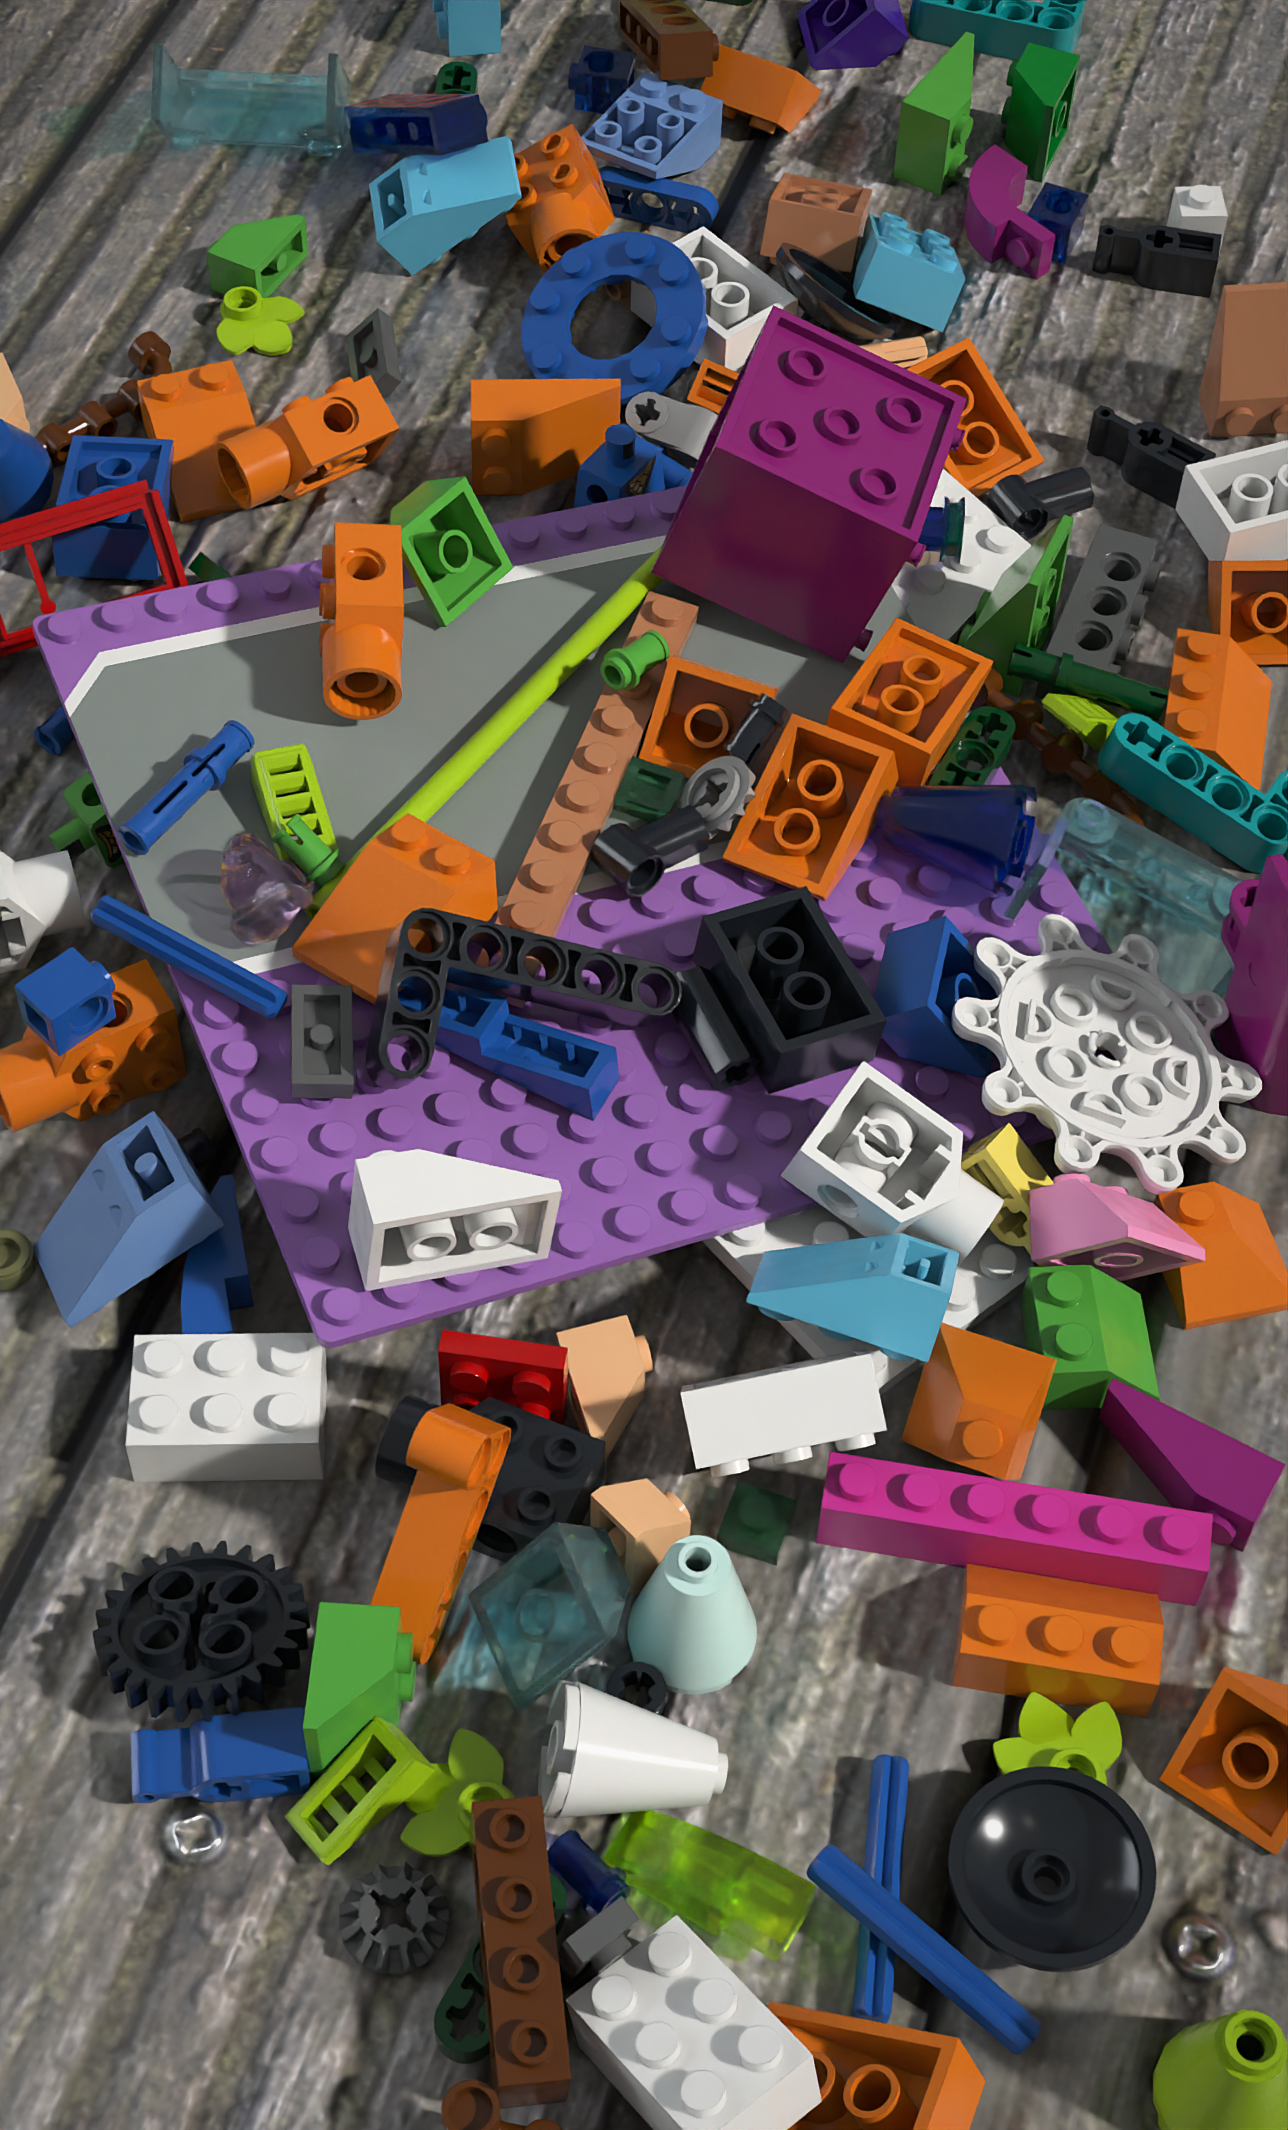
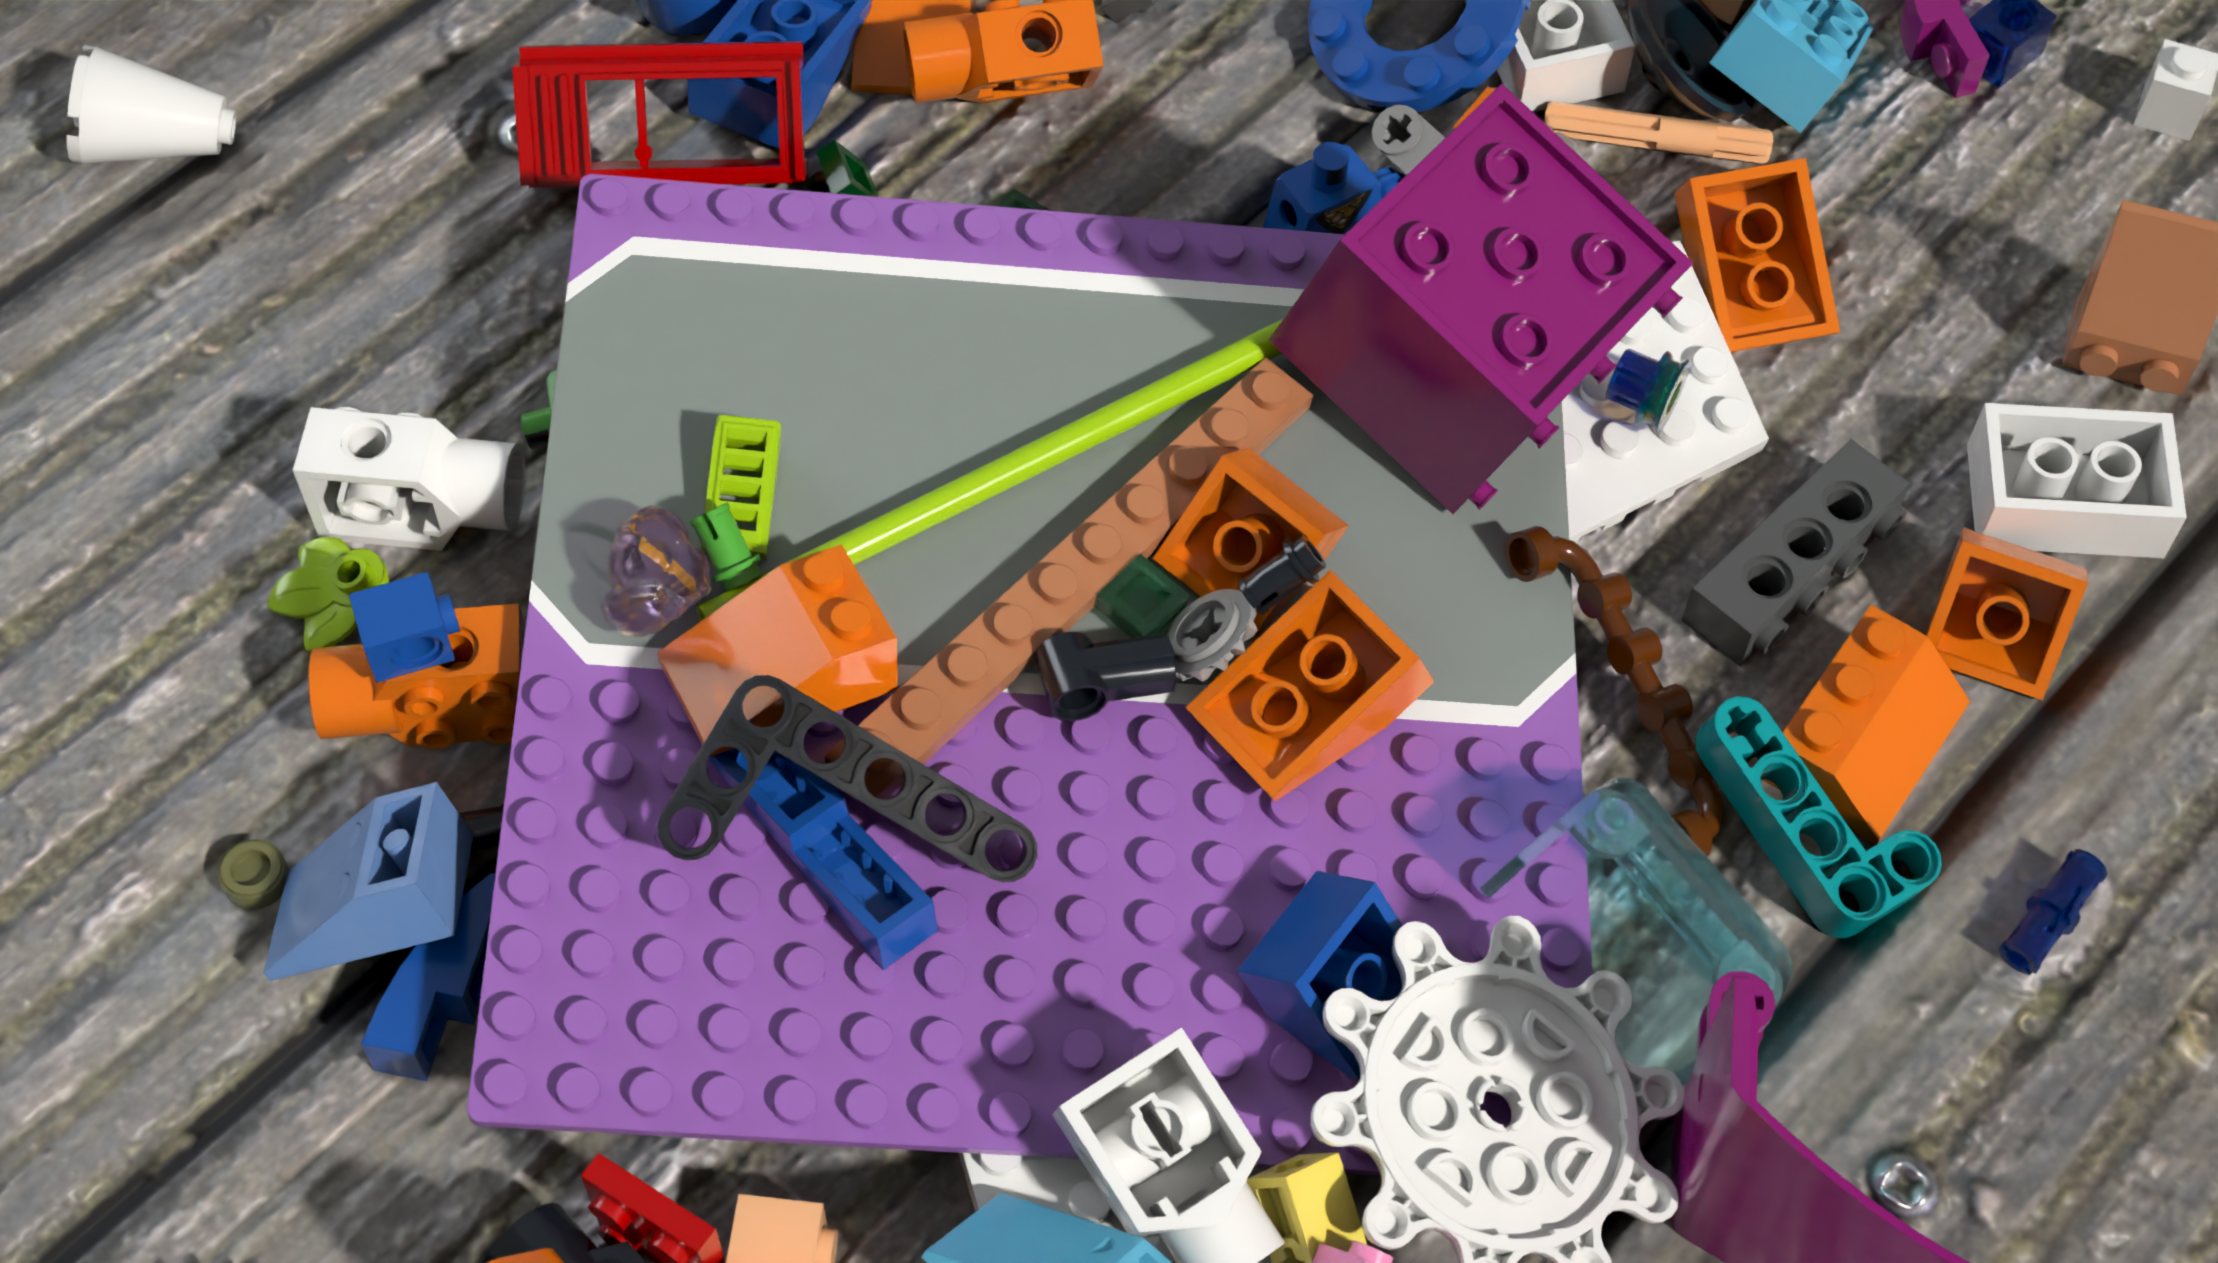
camera: 25 degrees right, 5 degrees up
blue axle [91,895,288,1019] -> none
blue pin [118,720,255,855] -> none
white brick [125,1333,328,1482] -> none
dark grey plate [291,984,354,1099] -> none
orange brick [319,522,404,720] -> none
white slope [348,1149,562,1291] -> none
bright green slope [390,476,514,627] -> none
orange slope [471,379,621,495] -> none
bright green pin [600,630,670,690] -> none
black axle [671,965,761,1091] -> none
black brick [692,886,887,1094] -> none
orange slope [826,618,993,801] -> none
clear blue cone [876,784,1037,897] -> none
dark green beam [924,706,1015,826] -> none
bright green slope [958,515,1074,697] -> none
black piece [987,466,1095,540] -> none
dark green pin [1006,642,1169,721] -> none
lime slope [1041,693,1121,753] -> none
black piece [1087,405,1216,509] -> none
black piece [1092,225,1222,298] -> none

